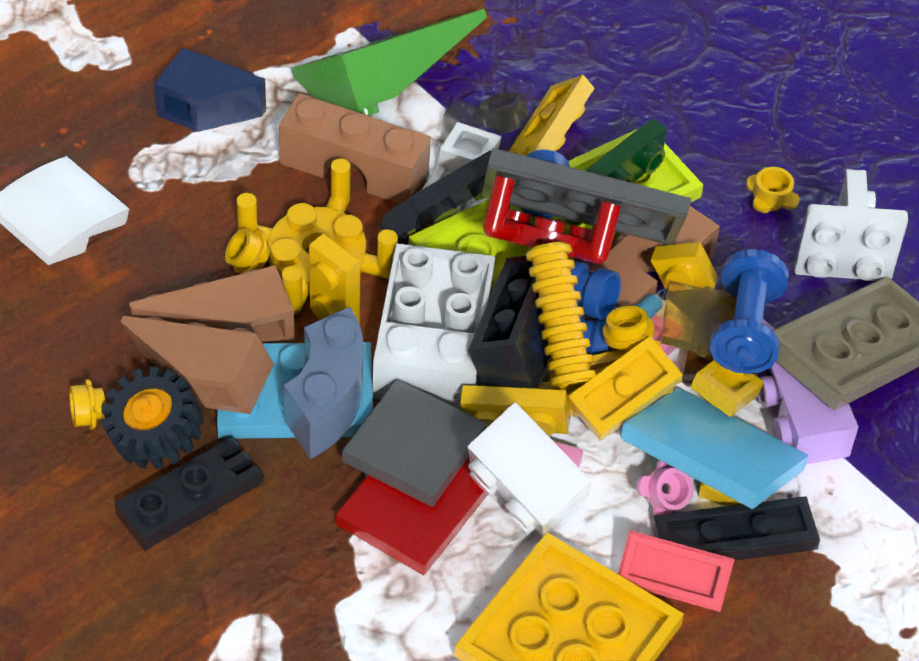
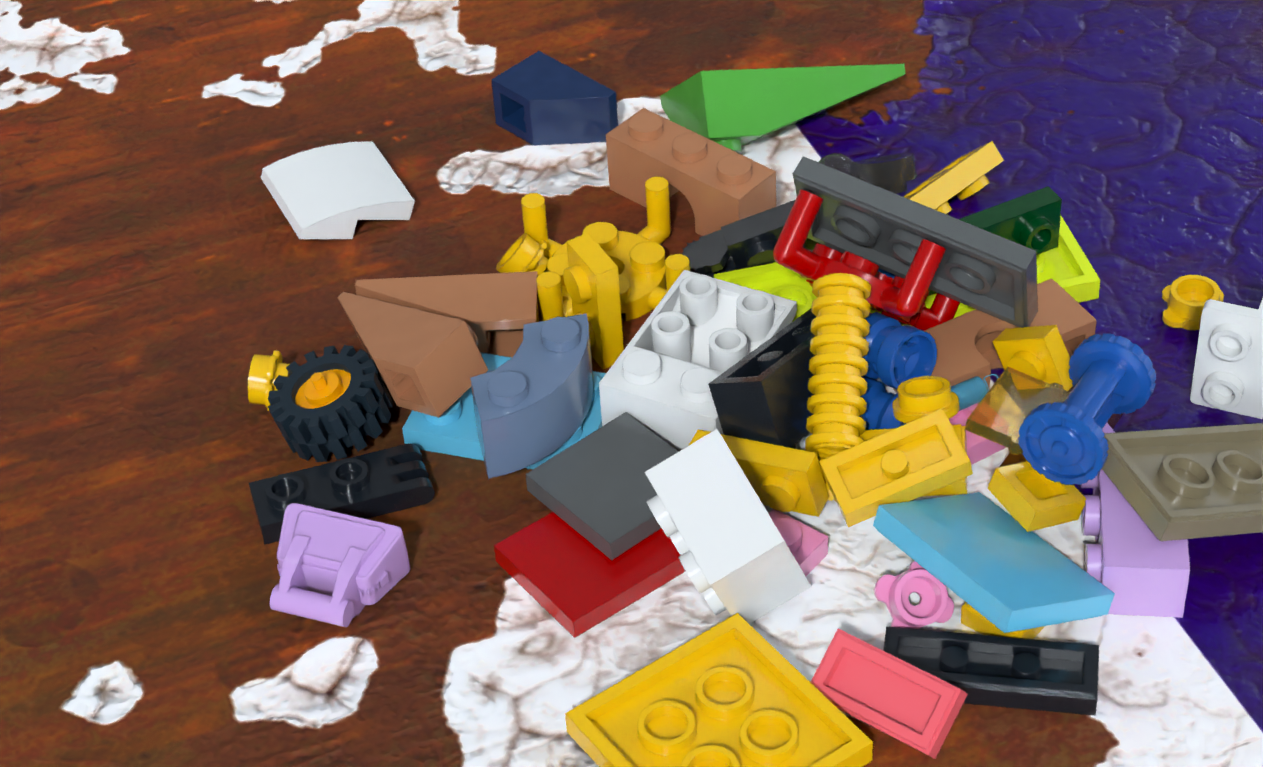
camera: 25 degrees right, 10 degrees down
none -> lavender piece [270,503,411,627]

